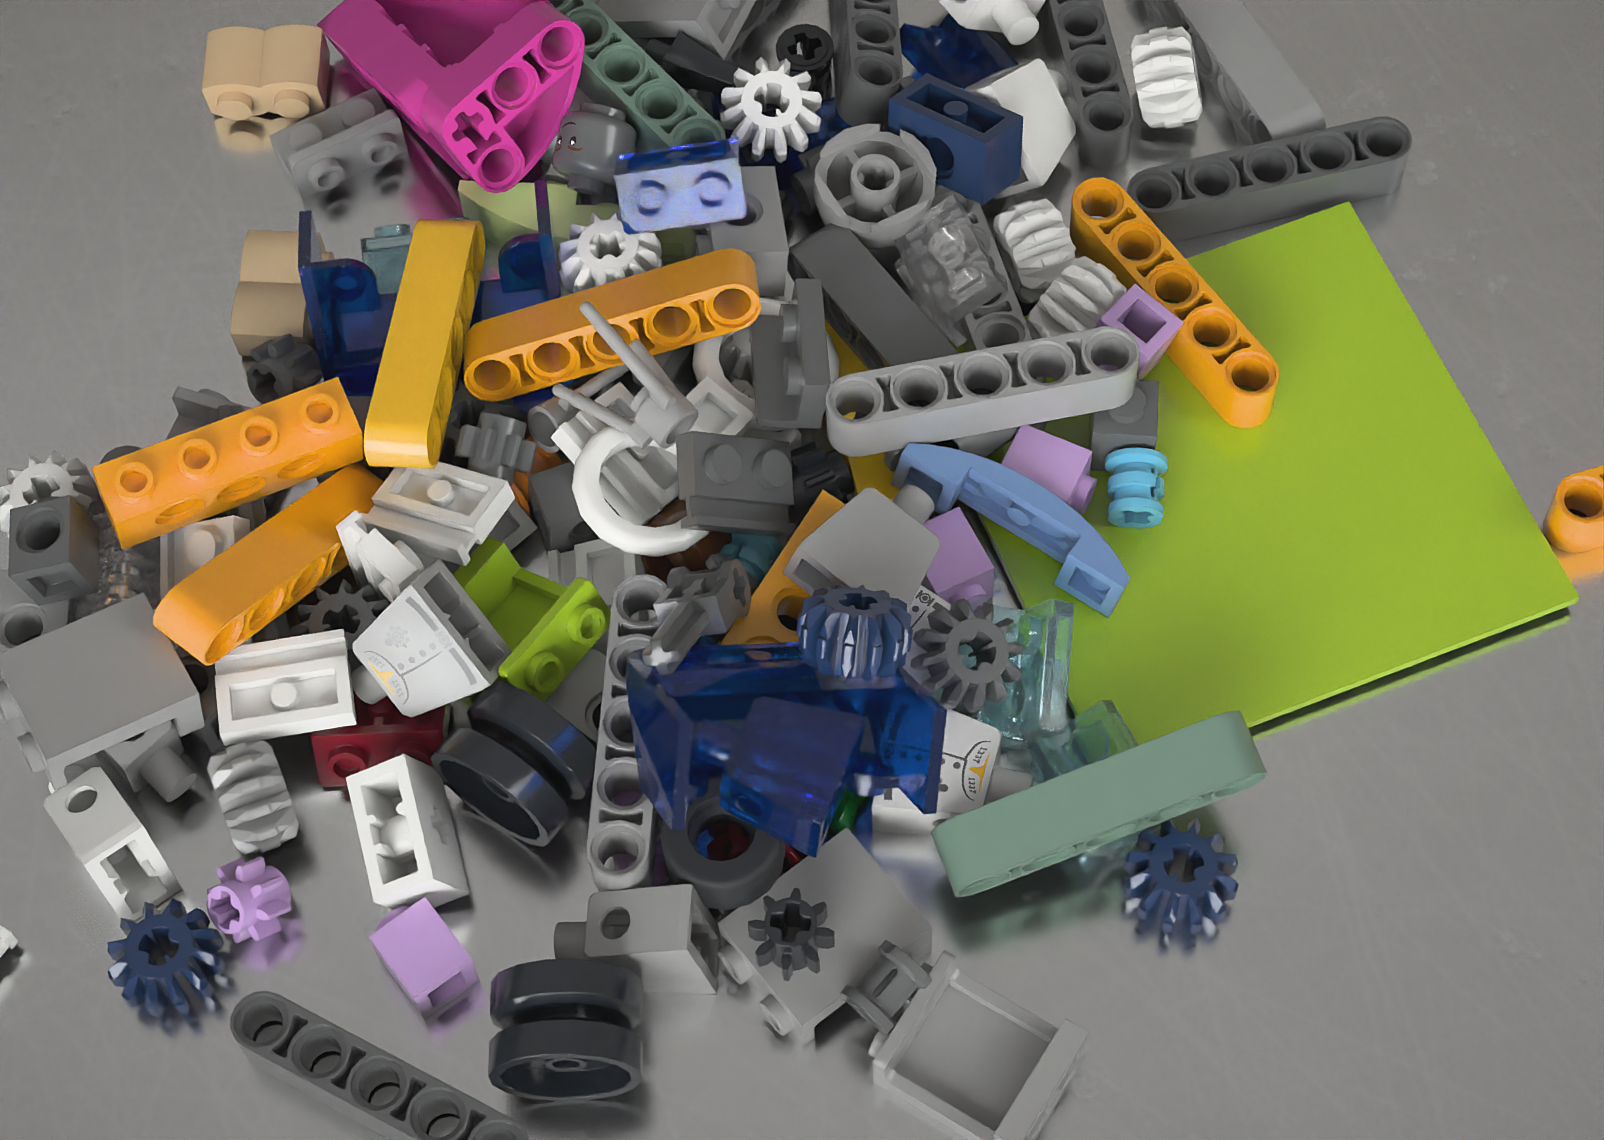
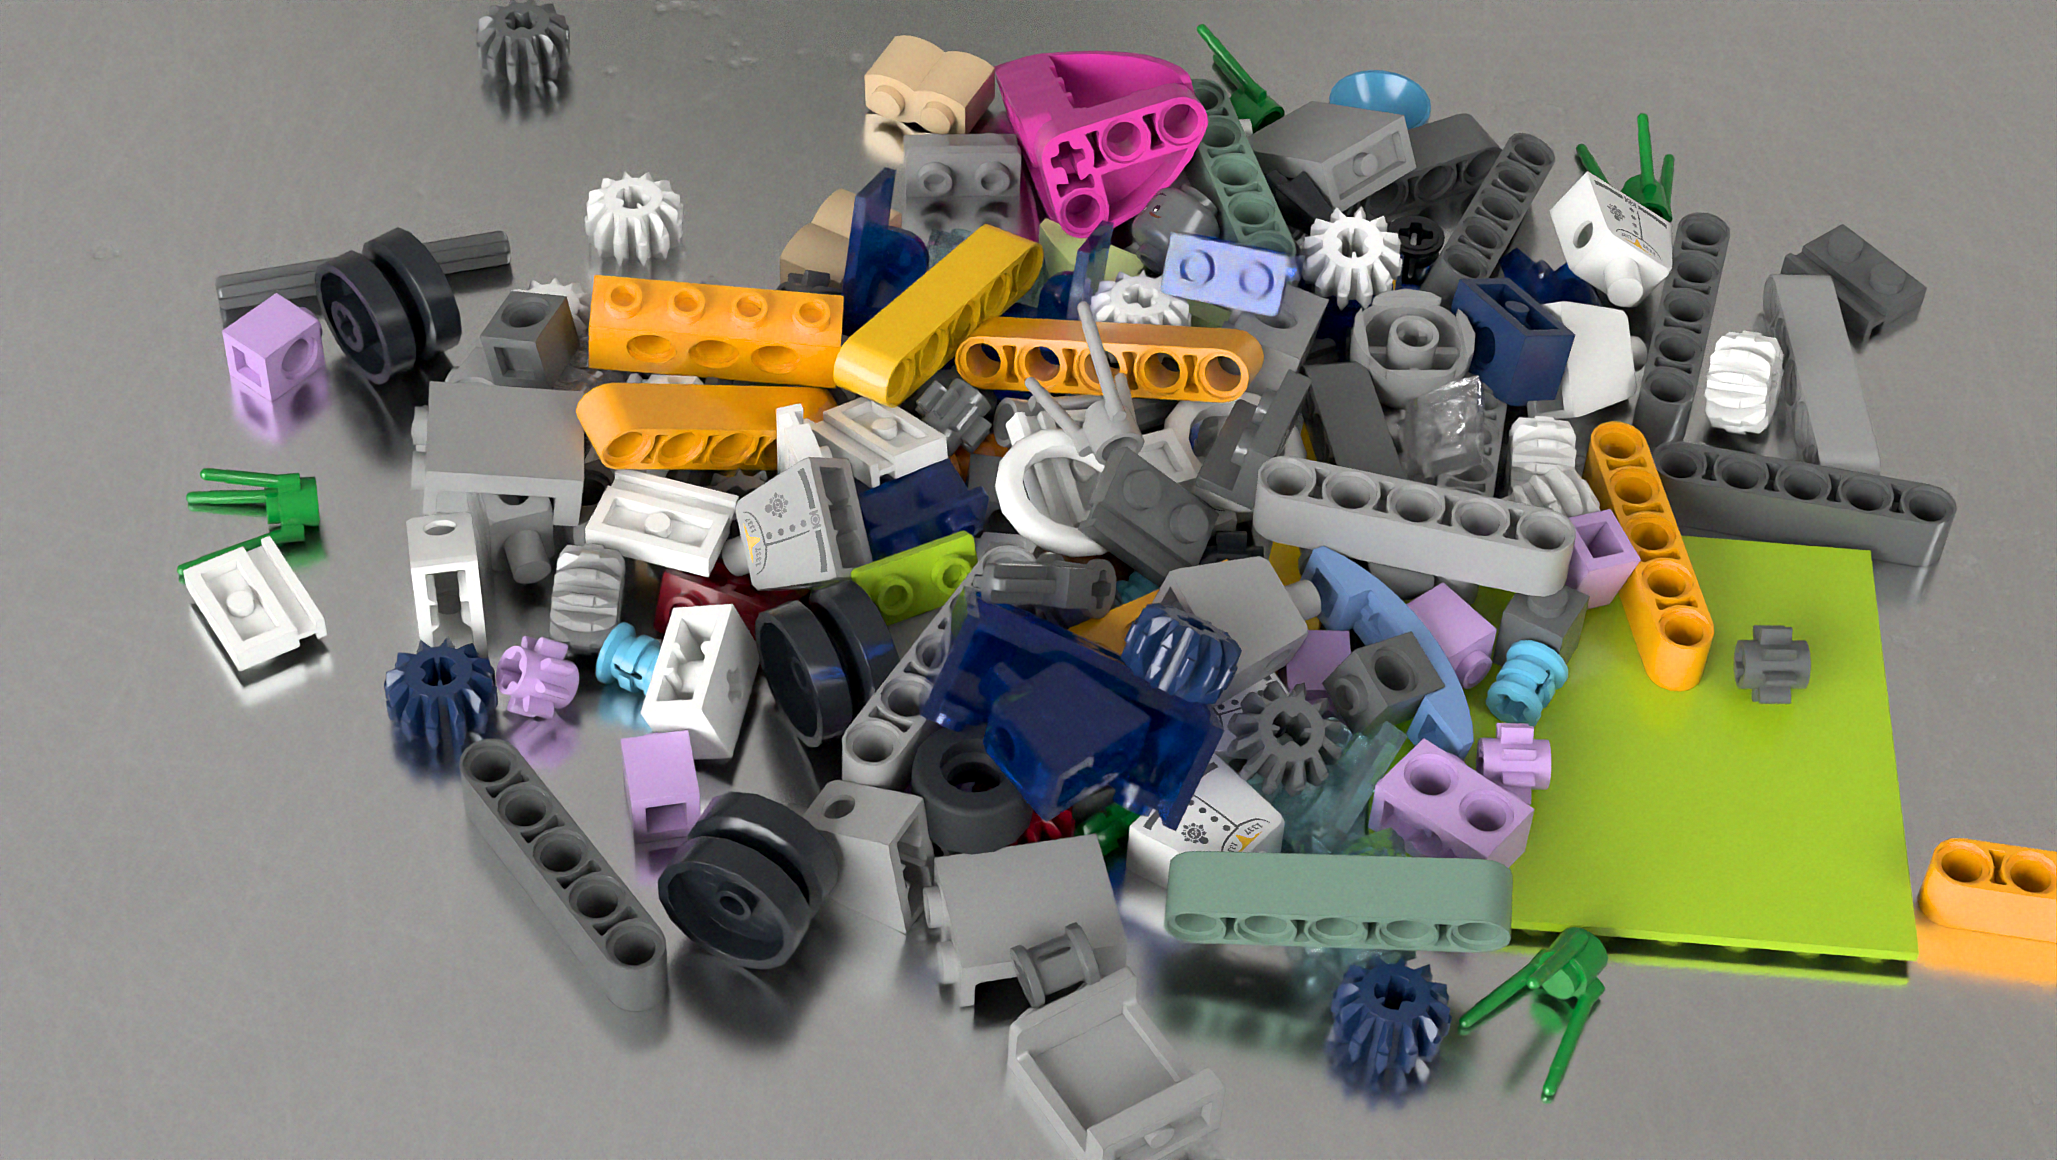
camera: 20 degrees right, 15 degrees down
black gear [748,888,835,981] -> none
none -> white gear [585,172,684,267]
none -> medium azure bush [595,622,661,696]
none -> clear blue bracket [857,458,989,562]
none -> dark grey brick [1322,631,1445,739]
none -> lavender brick [1368,738,1535,868]
none -> green plant [1459,927,1608,1096]
none -> lavender gear [1476,723,1551,805]
none -> dark grey gear [1734,625,1811,704]

